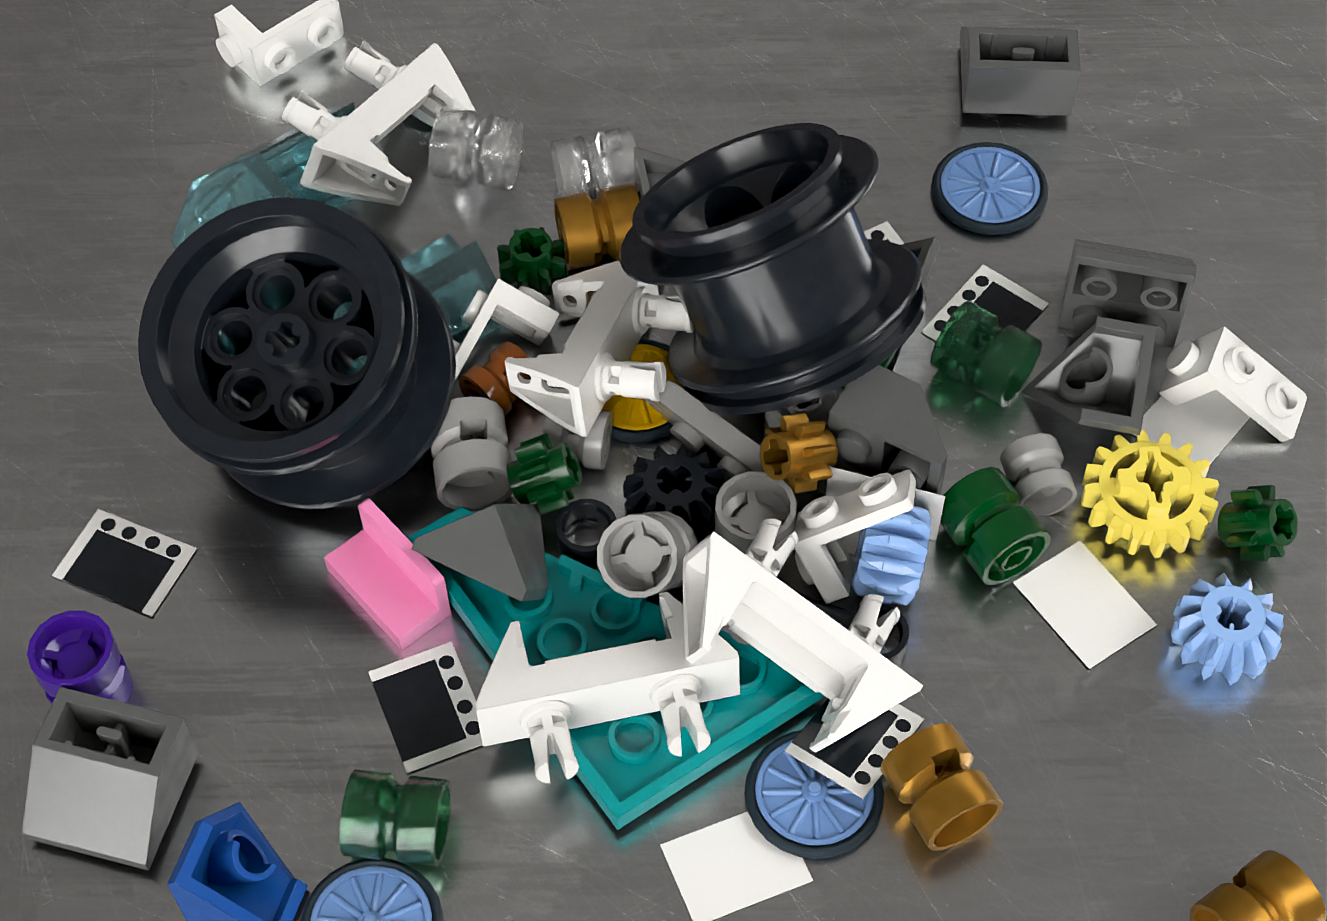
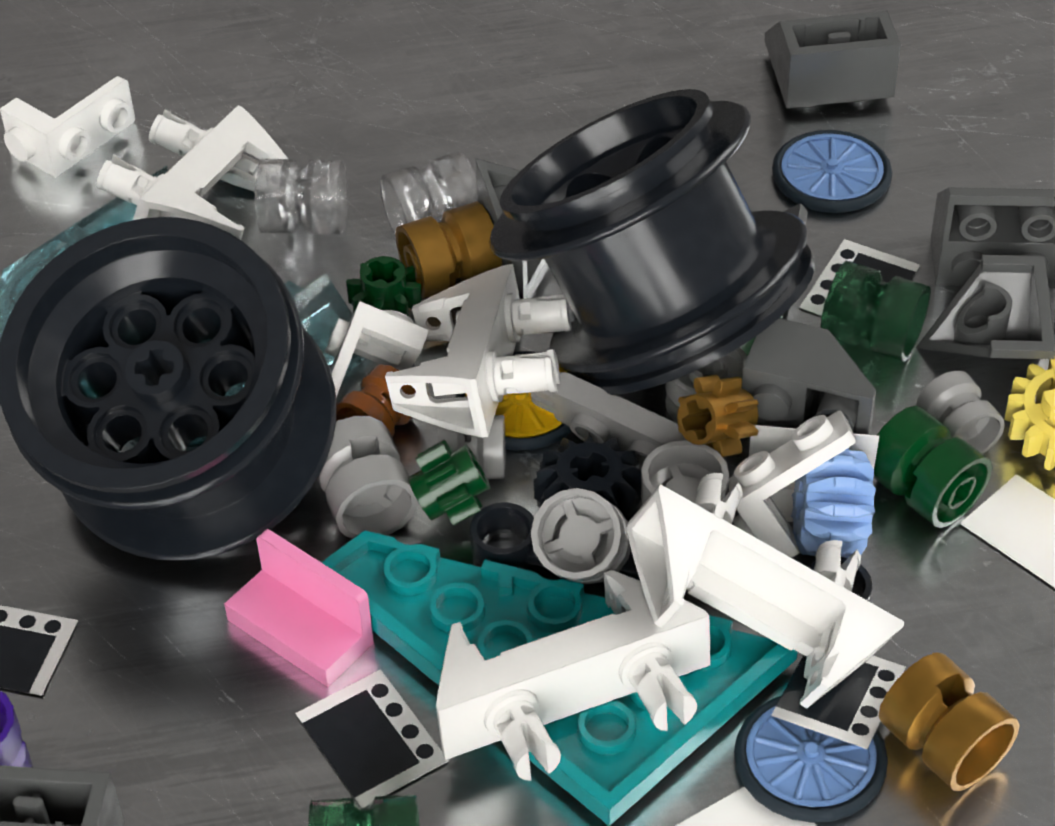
camera: 10 degrees left, 10 degrees down
dark grey slope [411,504,548,602] -> none

